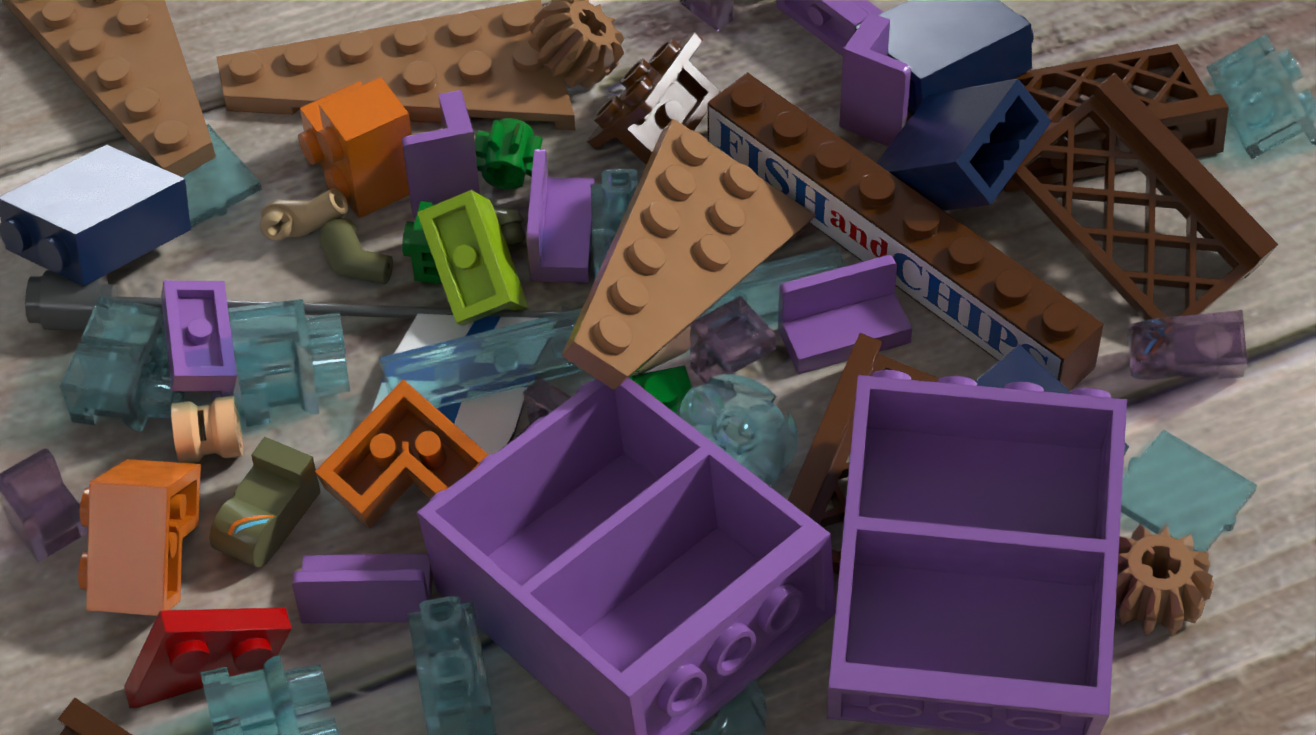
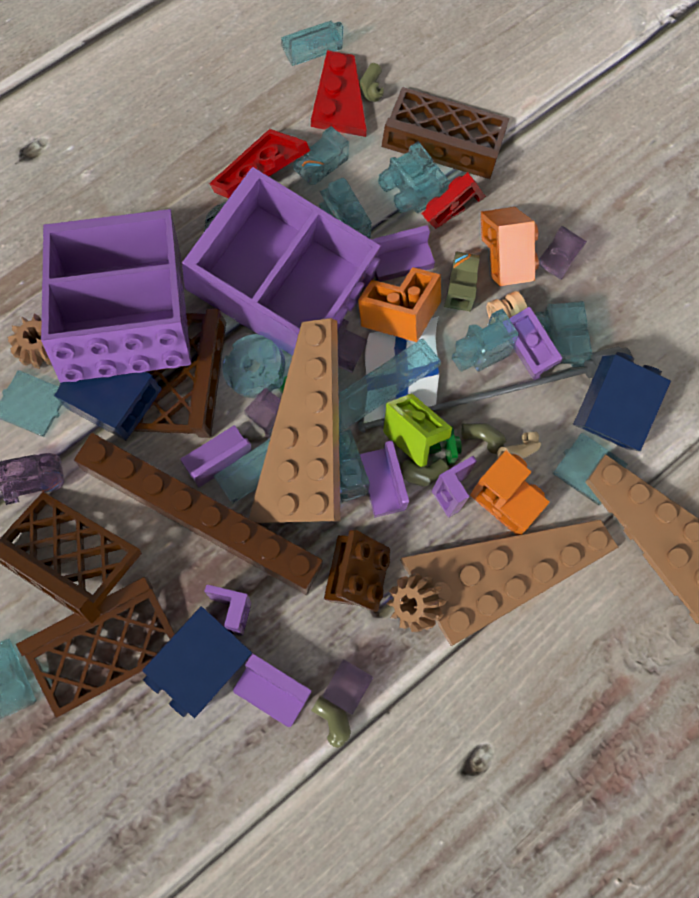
camera: 155 degrees right, 20 degrees up
green gear [474,118,543,190] -> none
dark blue brick [877,78,1052,211] -> none

